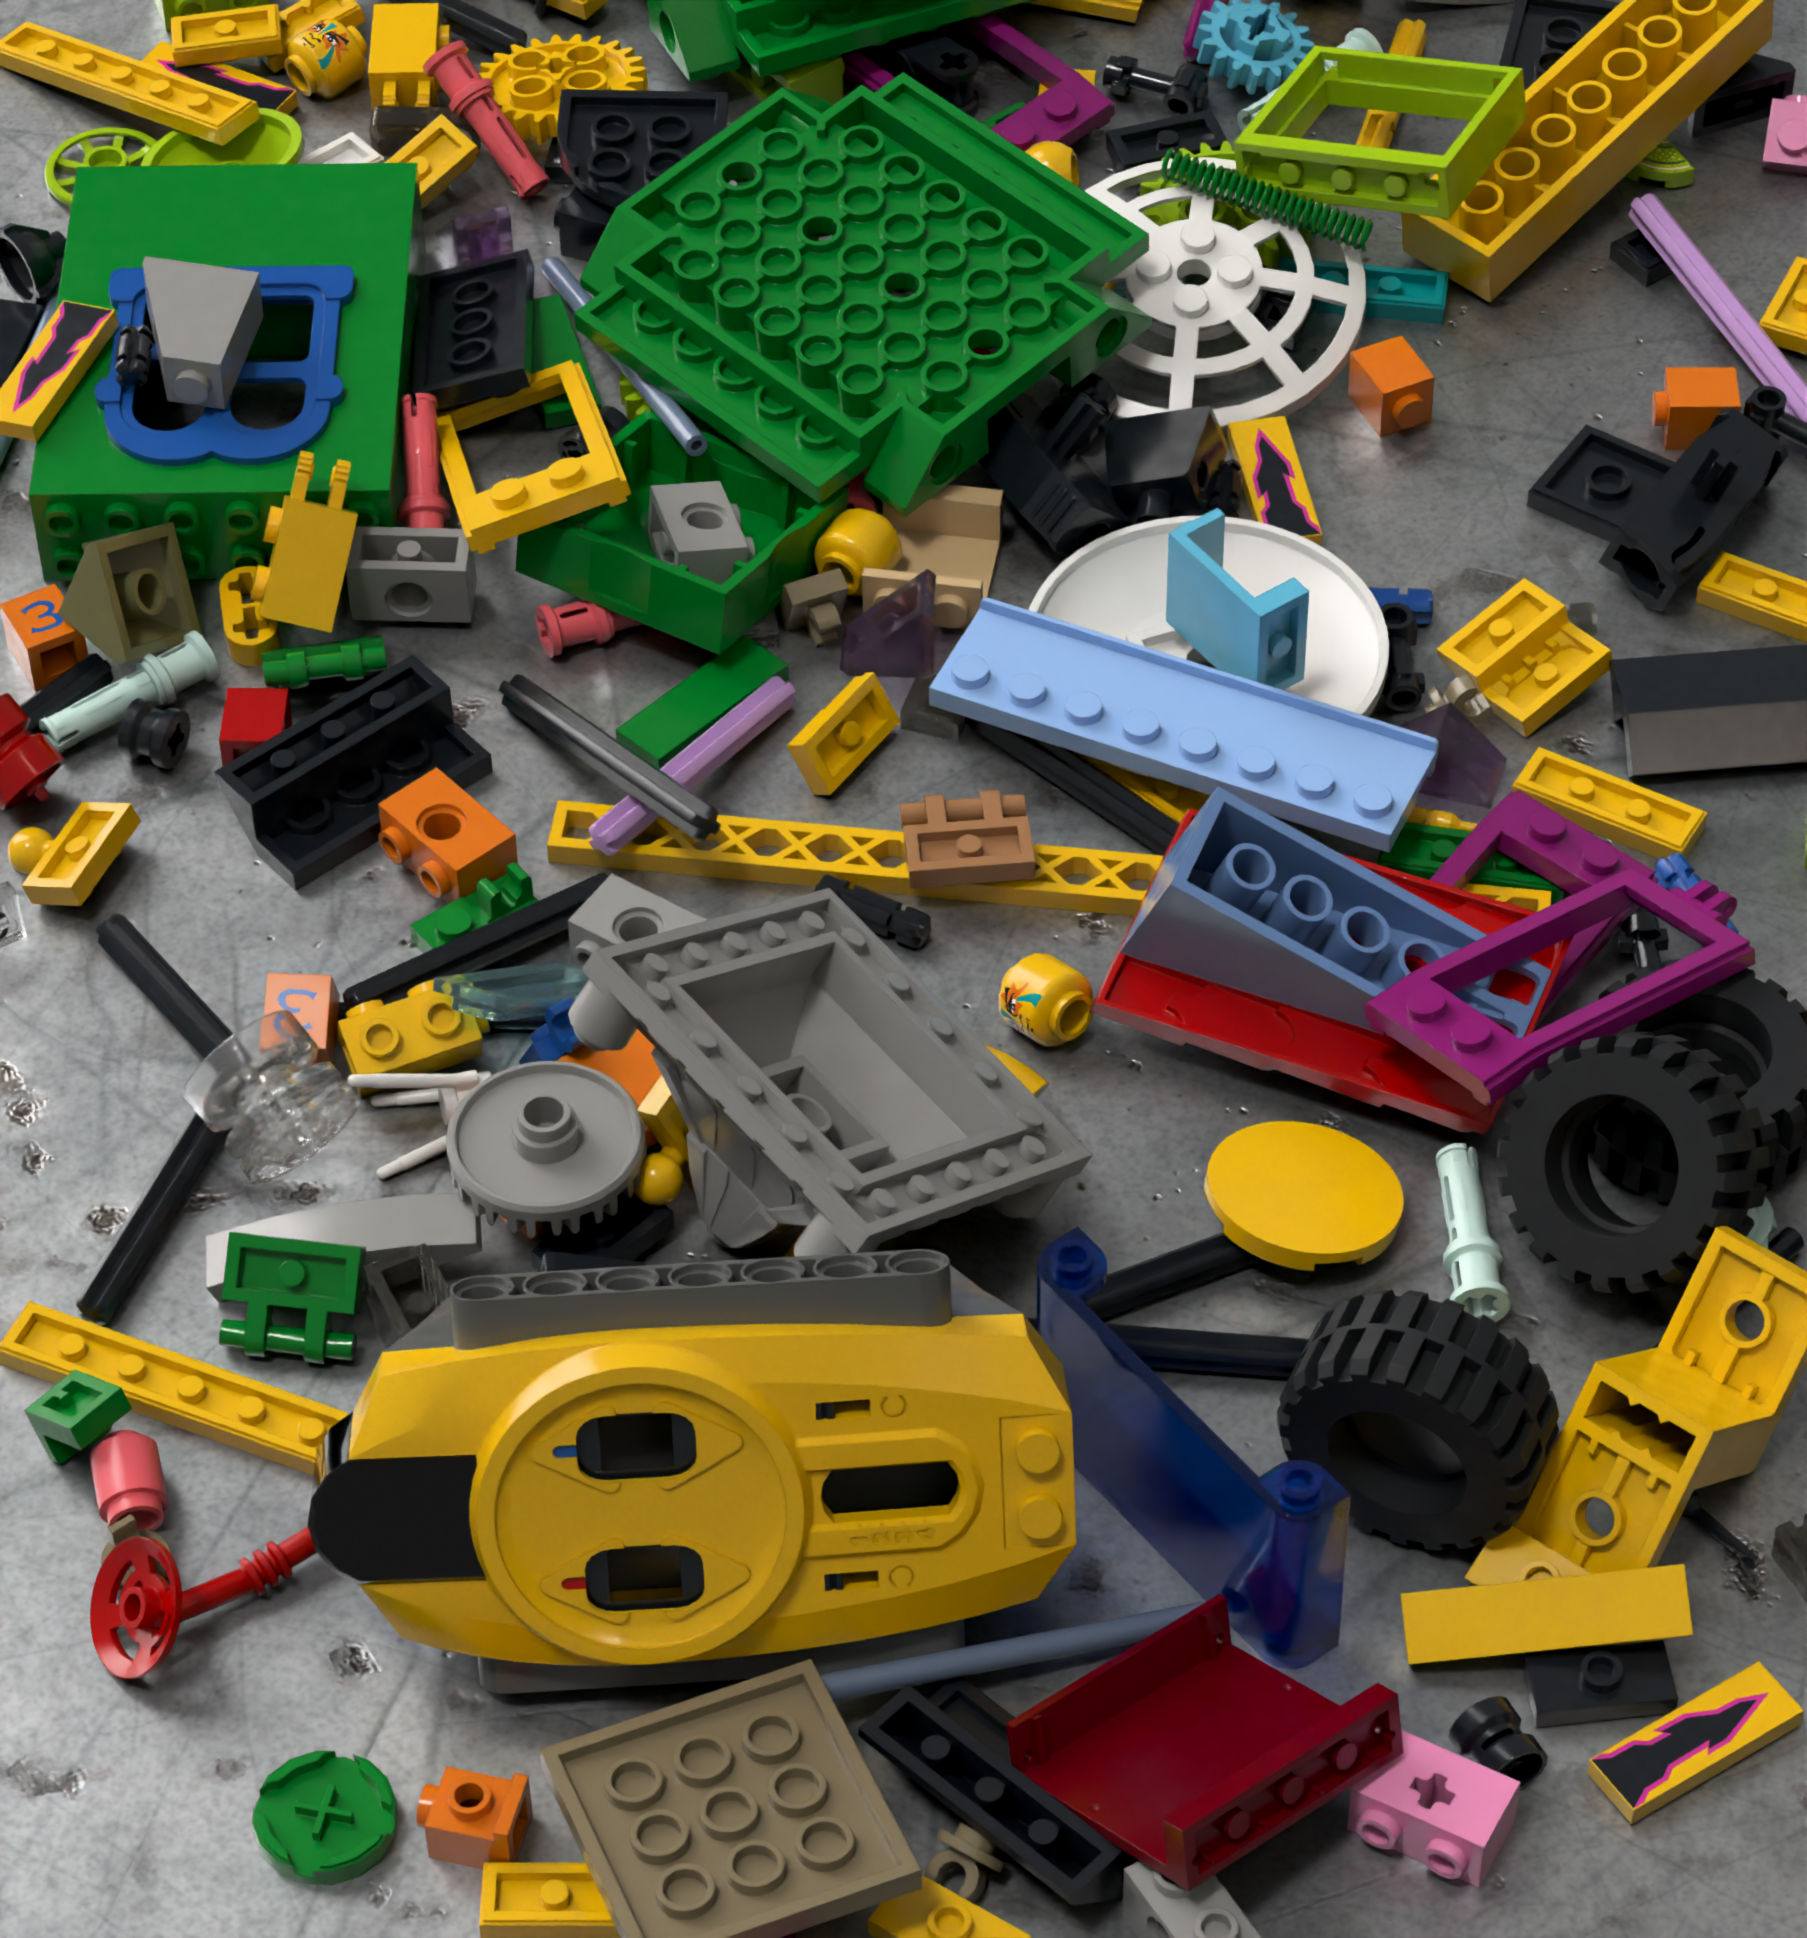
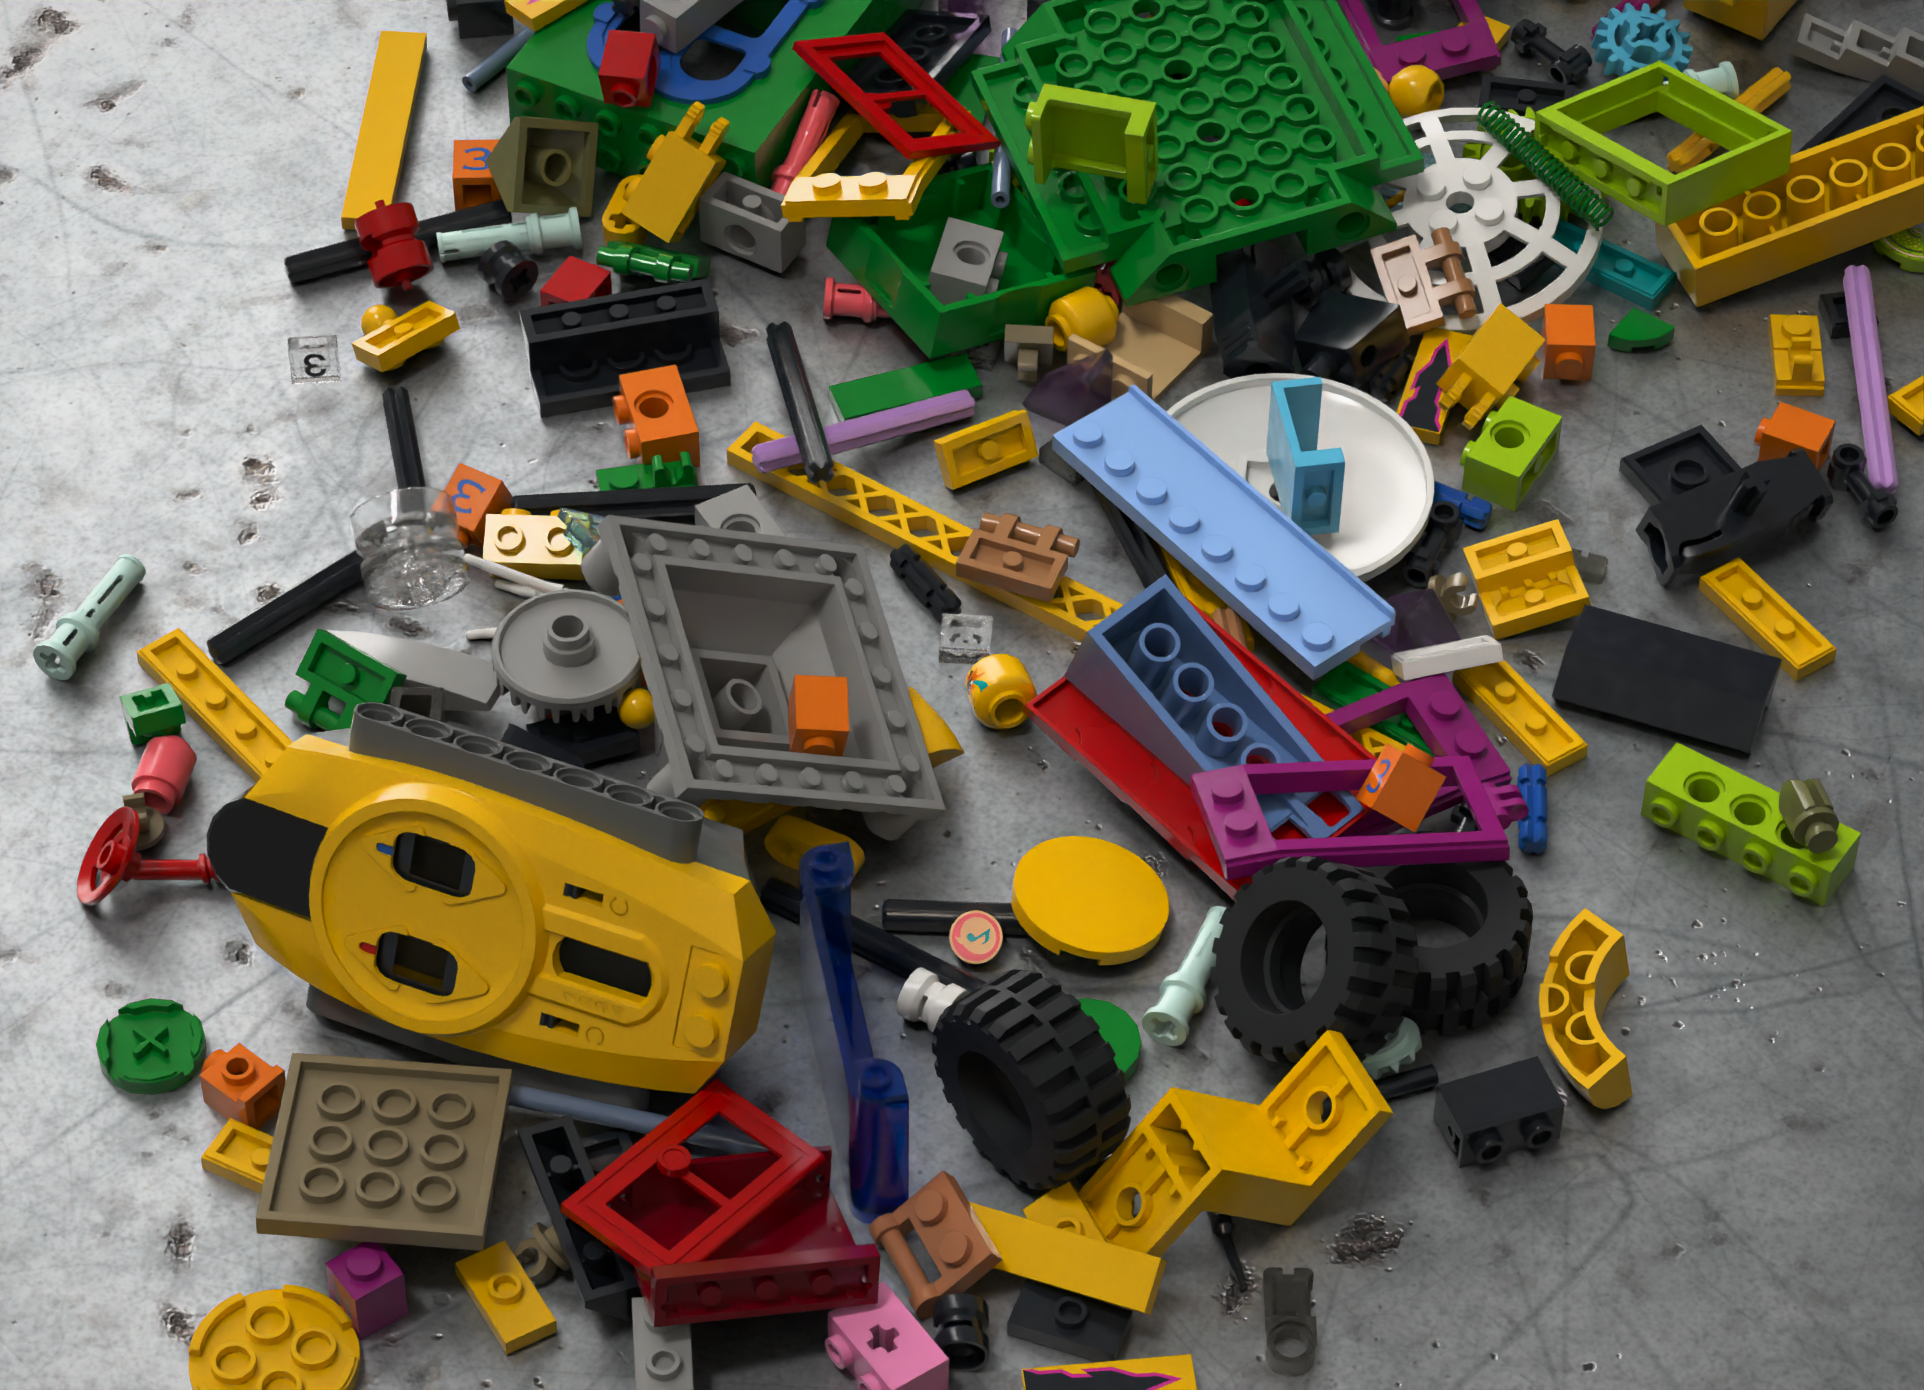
camera: 25 degrees right, 0 degrees up
none -> red door [560,1078,825,1278]
none -> red brick [598,29,661,107]
none -> yellow beam [764,815,865,885]
none -> orange brick [788,675,849,757]
none -> red door [792,32,1001,160]
none -> nougat plate [869,1171,1003,1319]
none -> white wheel [896,967,970,1032]
none -> clear tile [939,613,993,665]
none -> light nougat tile [949,910,1003,964]
none -> lime panel [1025,83,1159,205]
none -> orange brick [1355,743,1446,832]
none -> plate [1370,227,1477,336]
none -> white tile [1391,635,1504,680]
none -> yellow hinge [1436,303,1546,431]
none -> lime brick [1459,396,1563,512]
none -> green tile [1607,307,1675,352]
none -> yellow plate [1768,314,1825,397]

